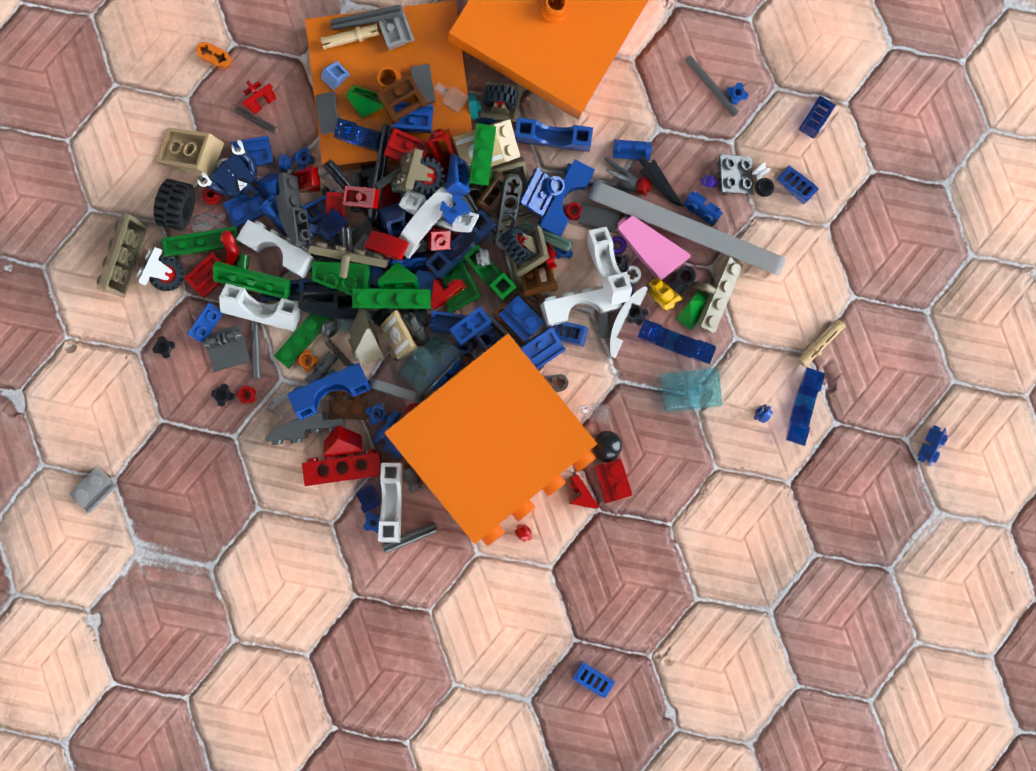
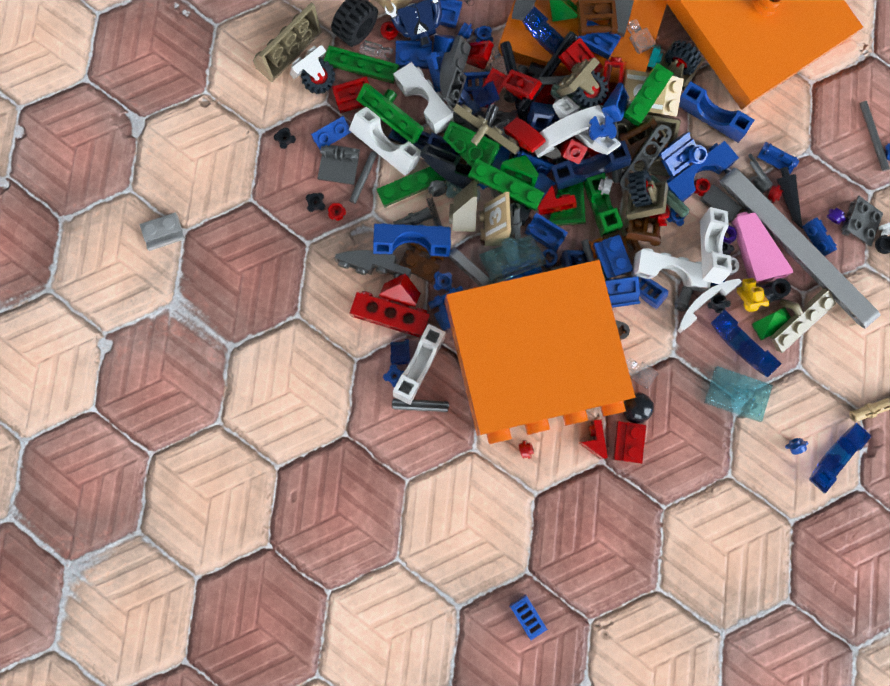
camera: 25 degrees right, 5 degrees down
red arm [220,230,239,265] -> none
orange plate [296,349,319,372] -> none
black plate [371,309,391,327] -> none
dark grey pin [403,468,423,493] -> none
blue hinge [449,307,492,348] -> none

